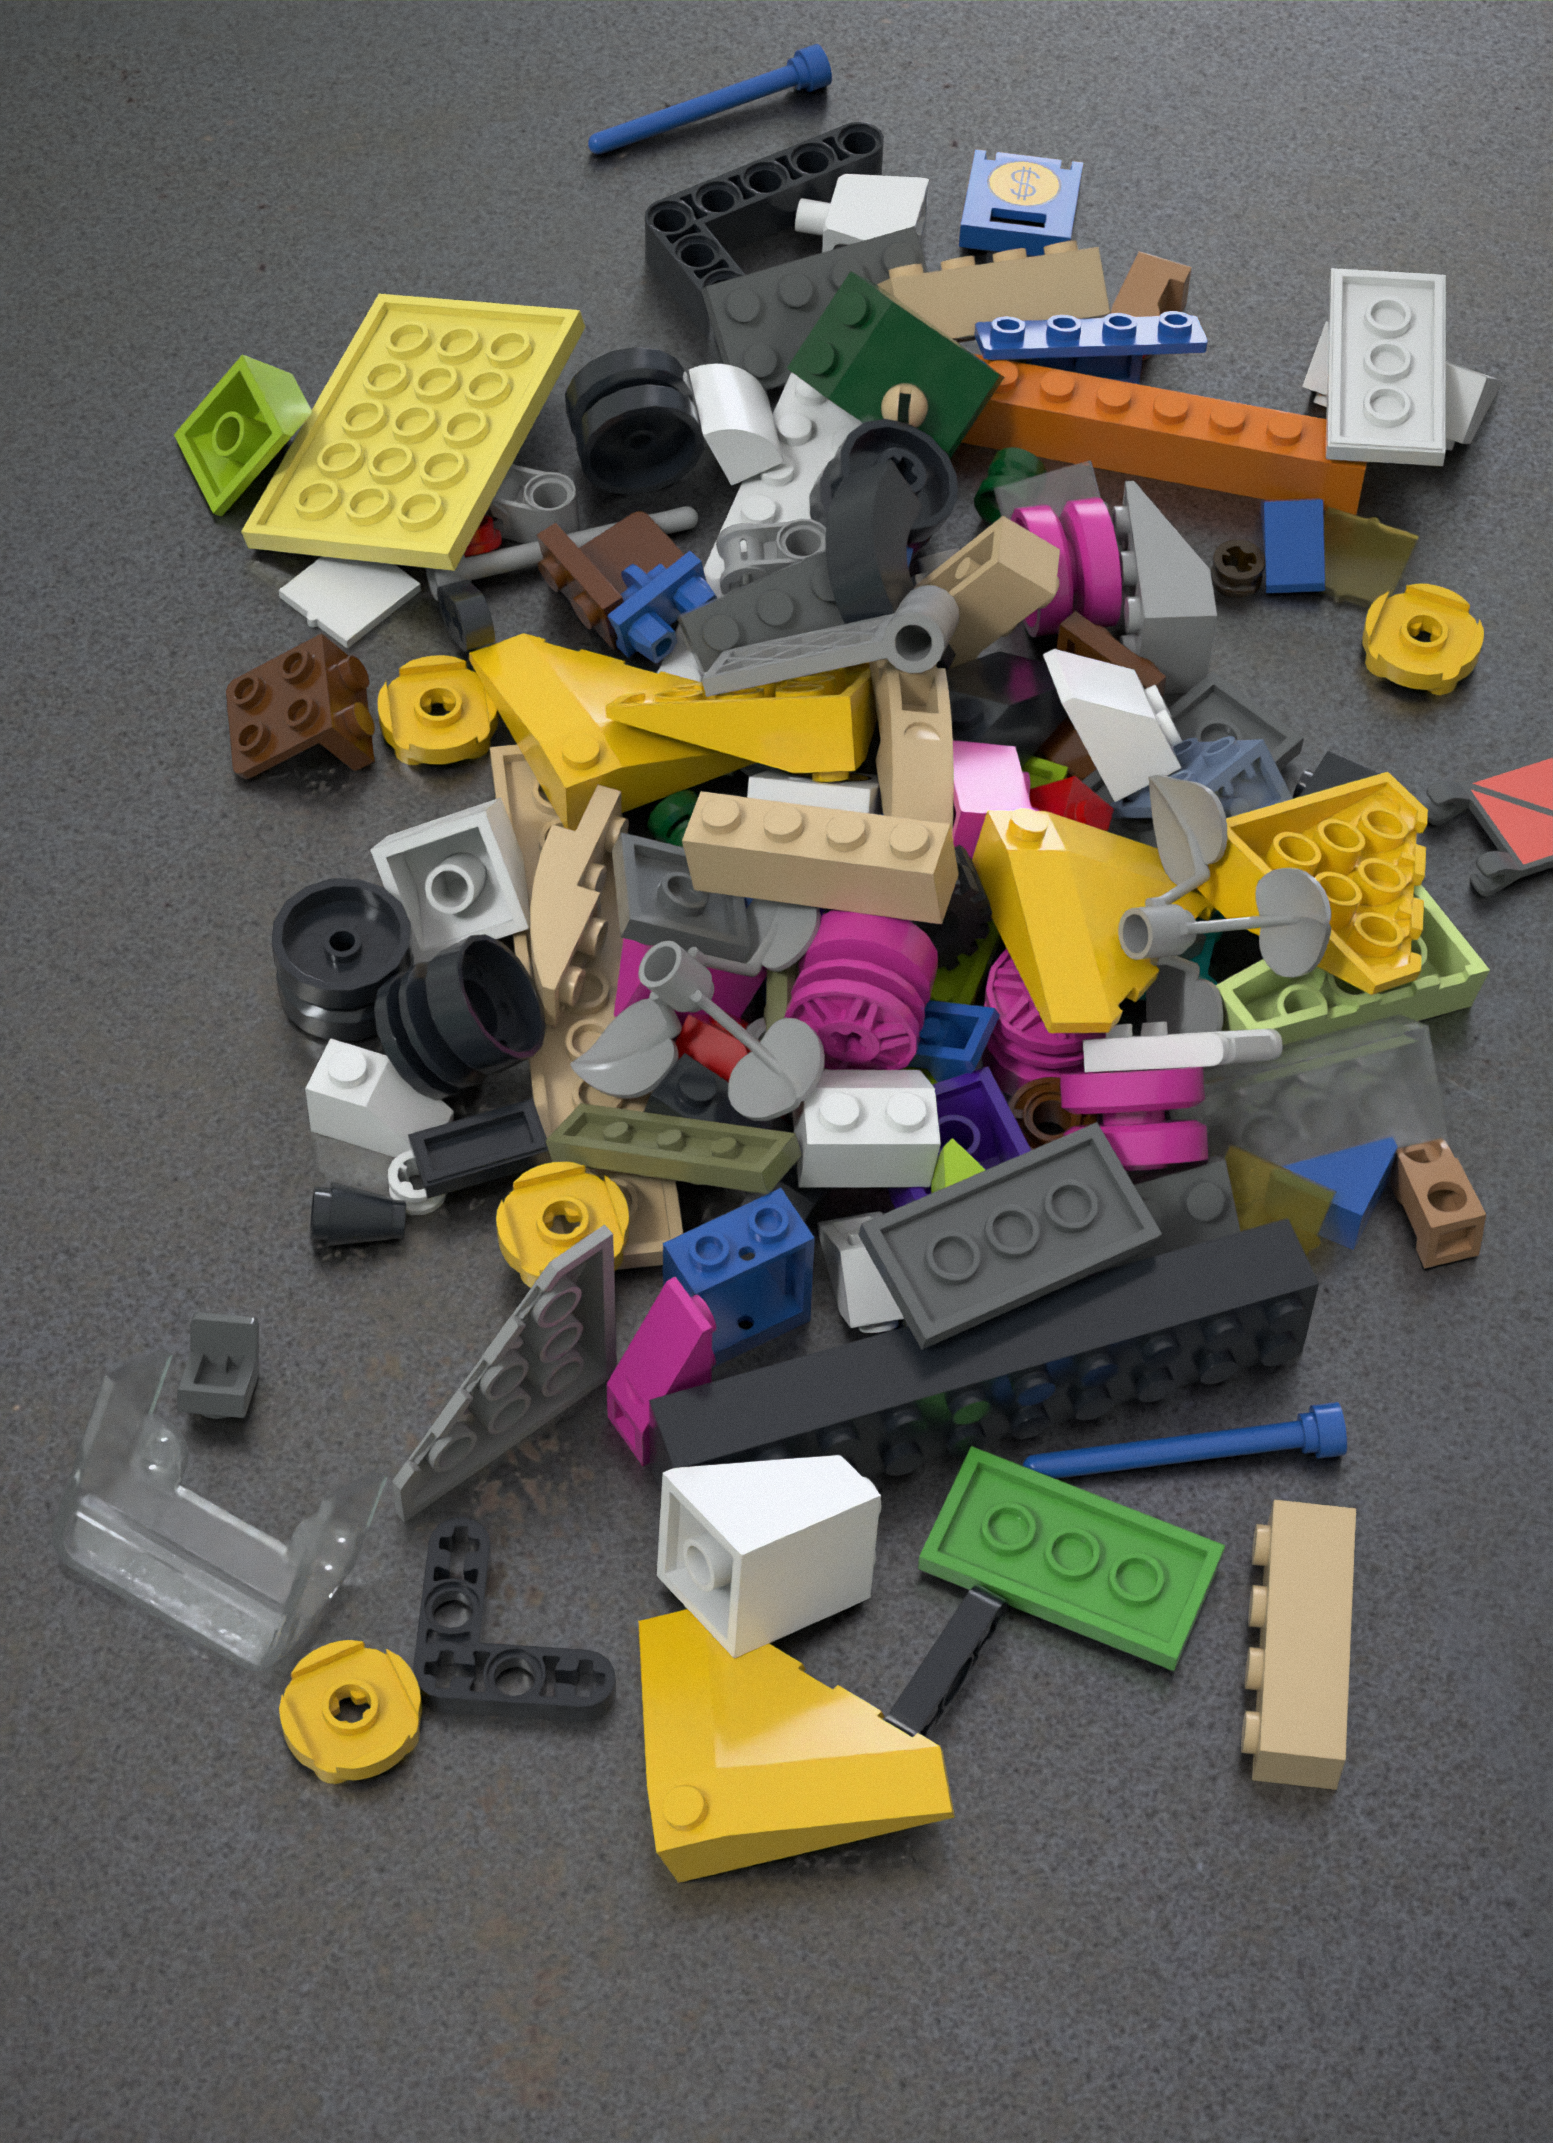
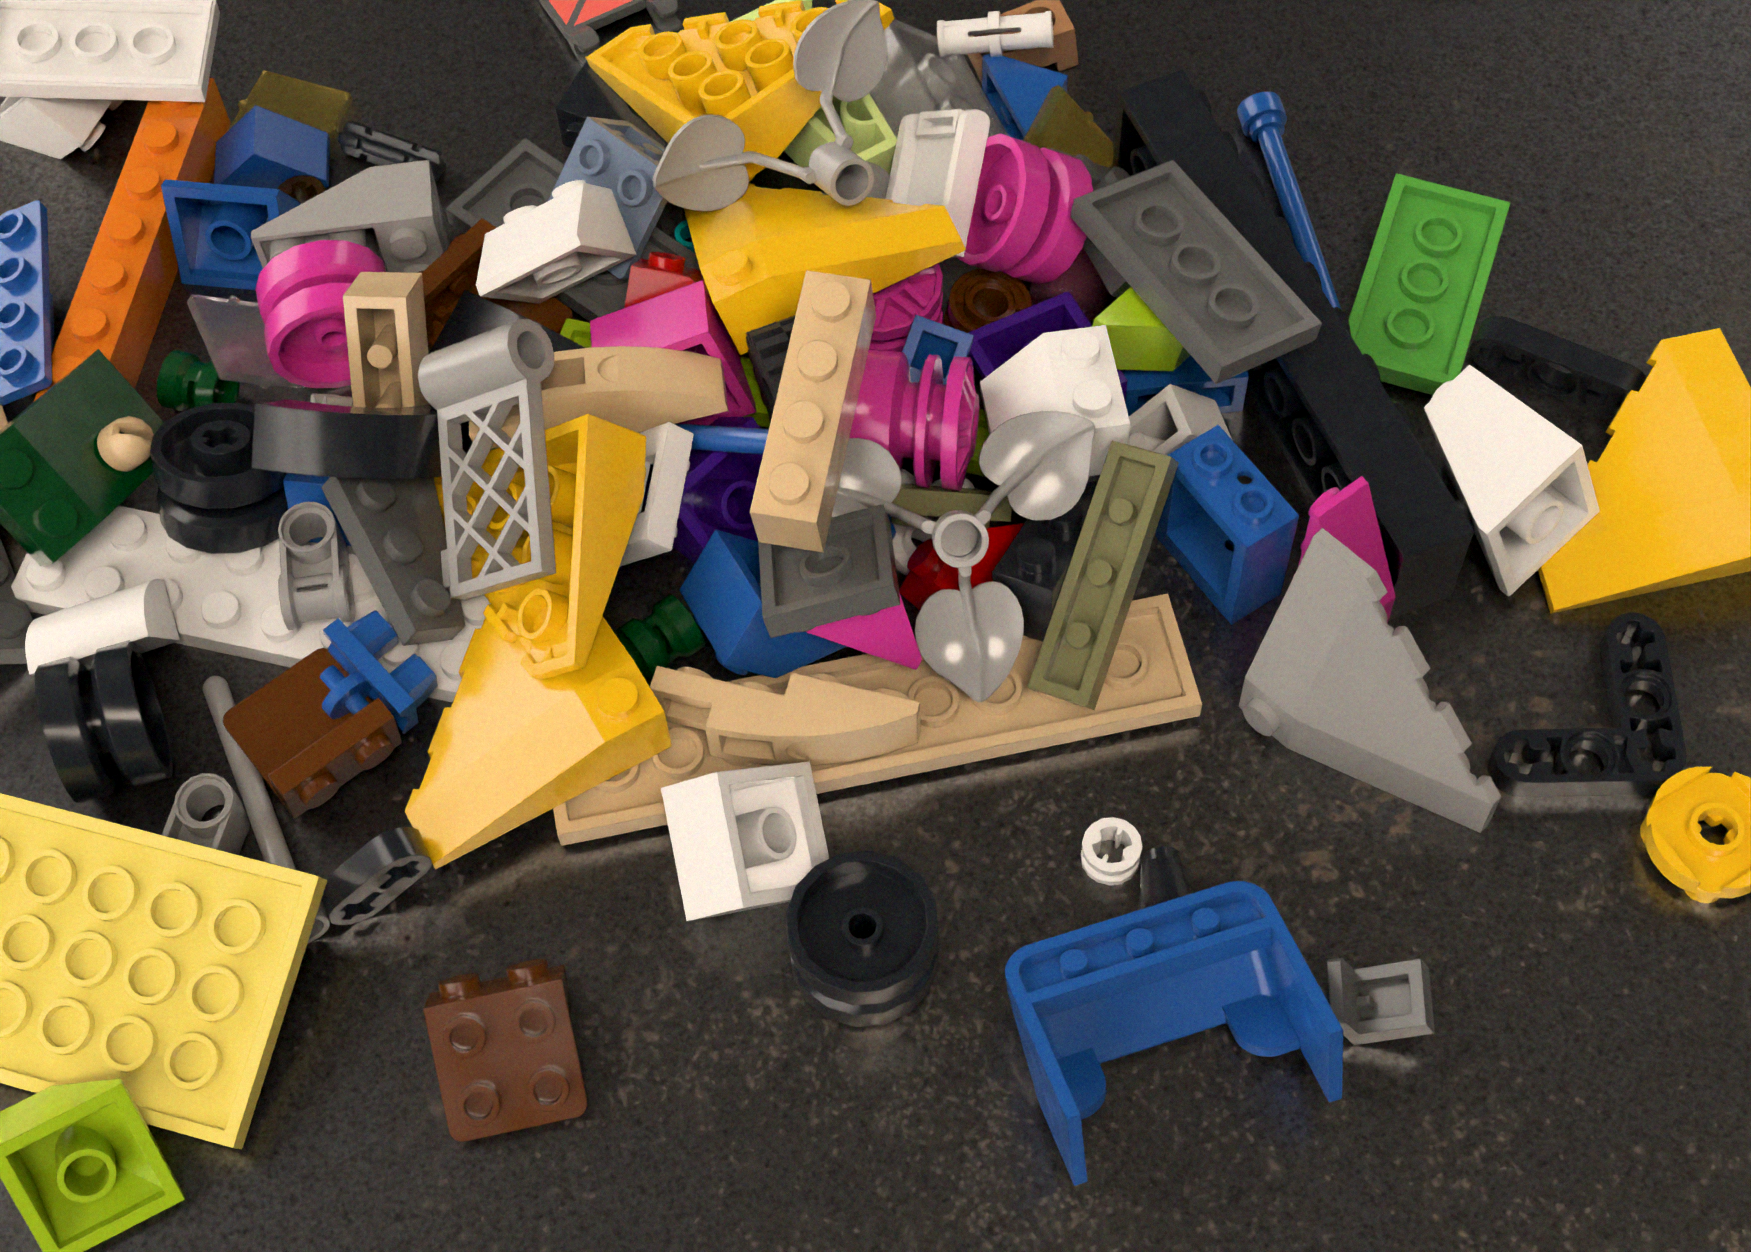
camera: 90 degrees left, 5 degrees up
clear windscreen [52,1348,388,1671] -> none
white piece [279,556,421,649] -> none
white slope [305,1038,454,1158] -> none
black wheel [374,934,546,1100] -> none
yellow plate [377,655,499,765] -> none
black tile [408,1098,552,1199] -> none
yellow plate [496,1162,629,1288] -> none
tan brick [1241,1500,1356,1790] -> none
yellow plate [1362,583,1484,695] -> none
none -> blue slope [161,179,302,290]
none -> black axle [338,121,446,183]
none -> white pin [937,11,1054,57]
none -> blue windscreen [1005,881,1343,1186]

